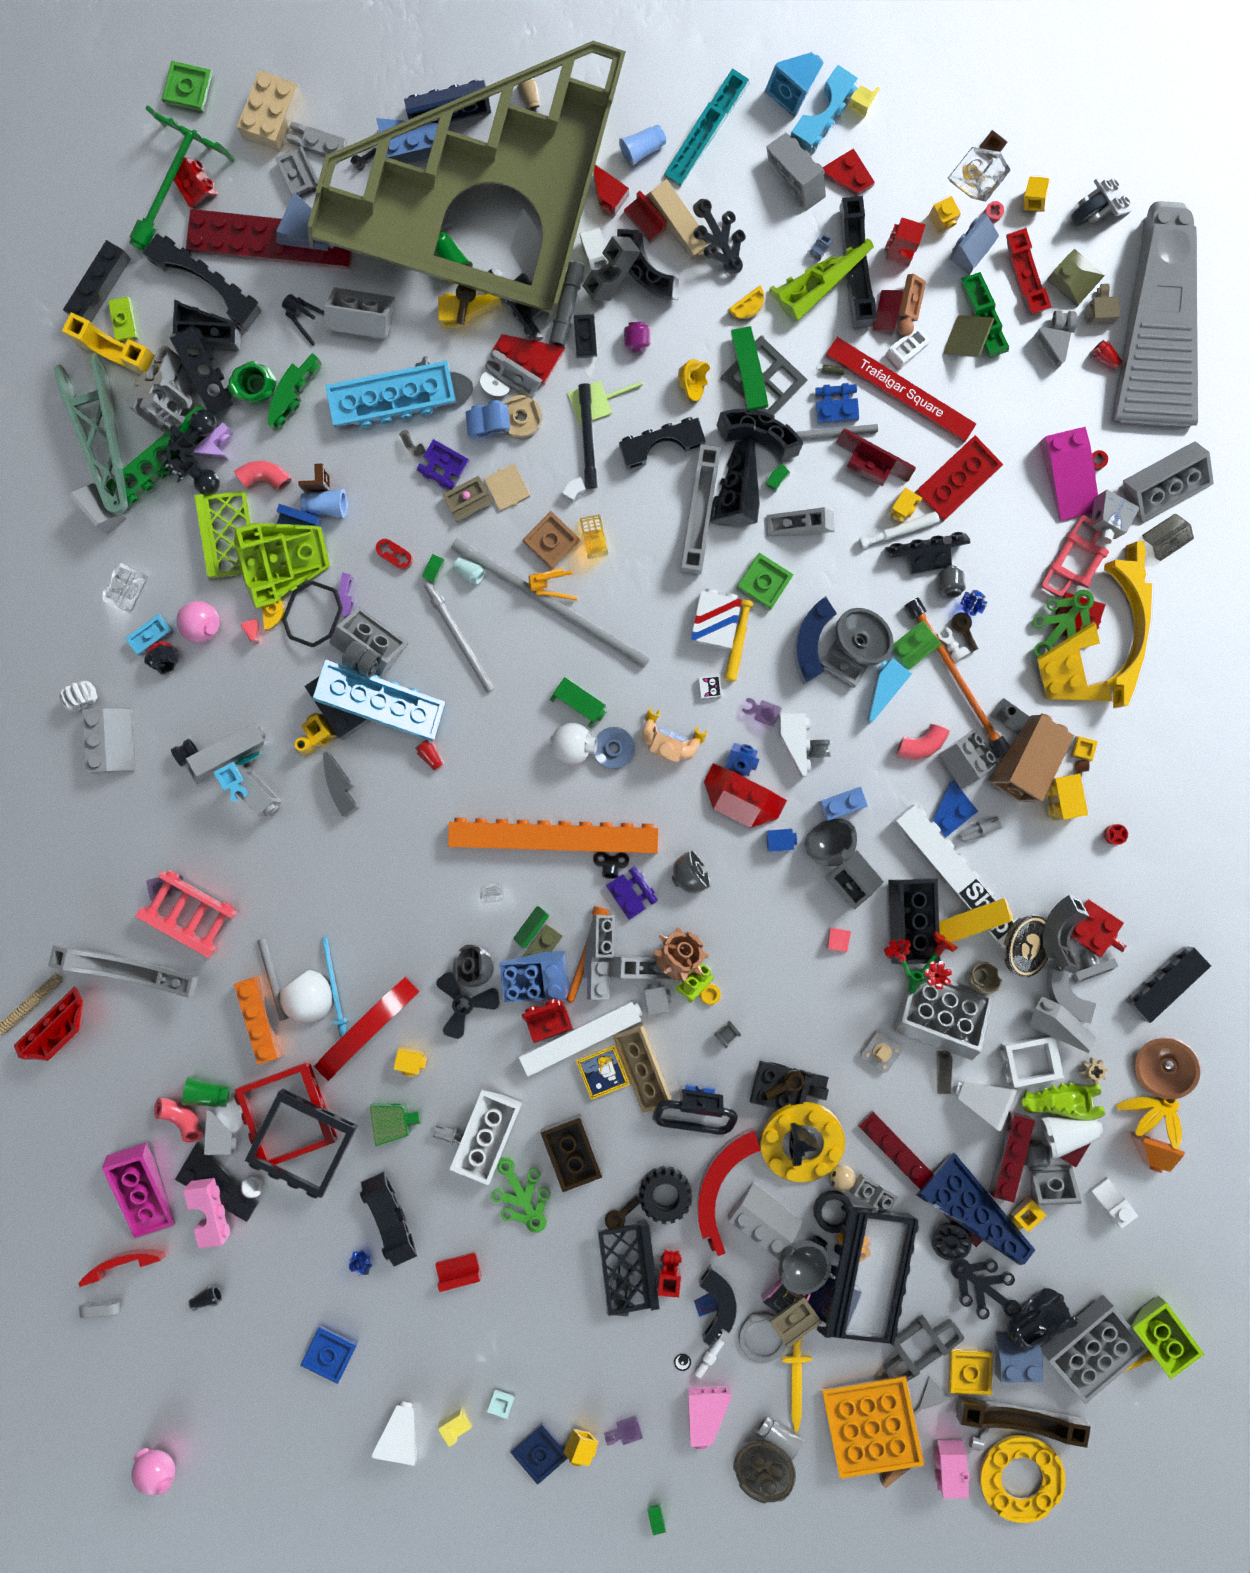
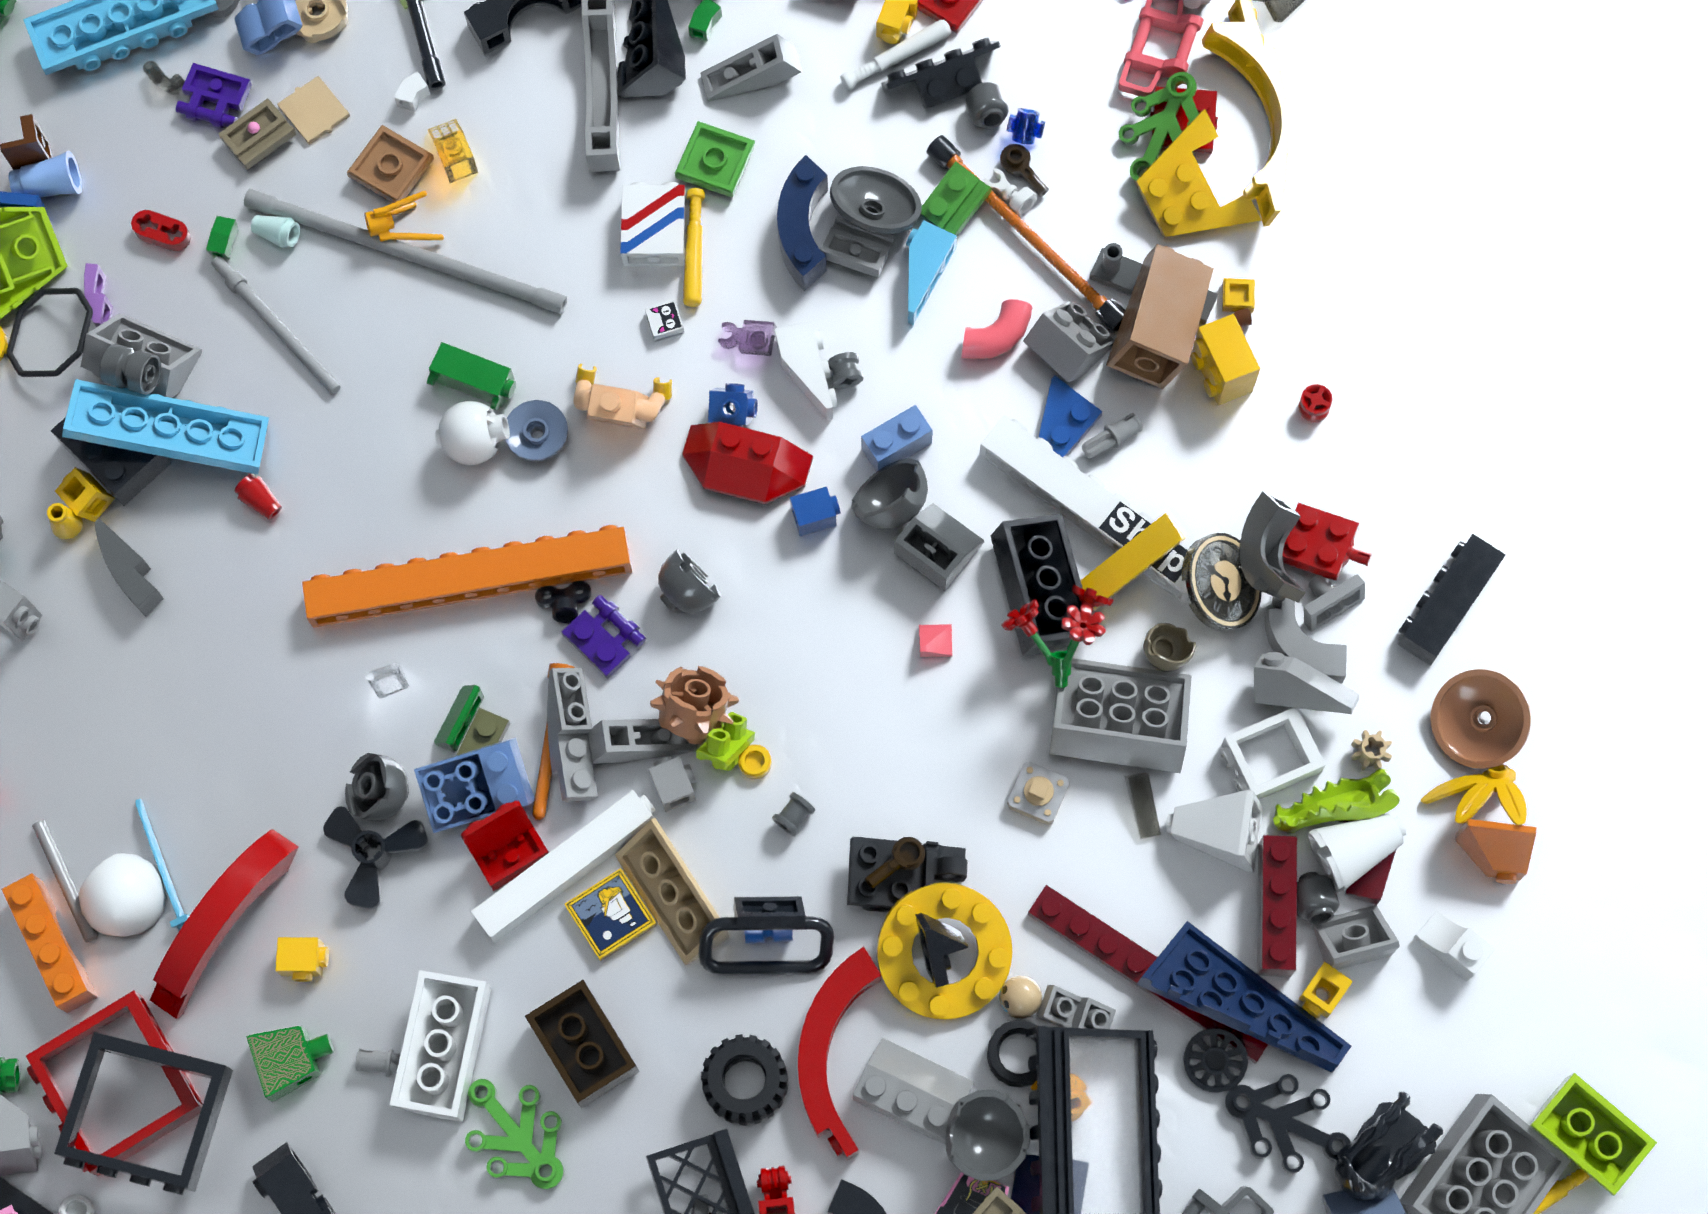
camera: 10 degrees left, 15 degrees down
dark brown plate [604,1196,640,1229] -> none

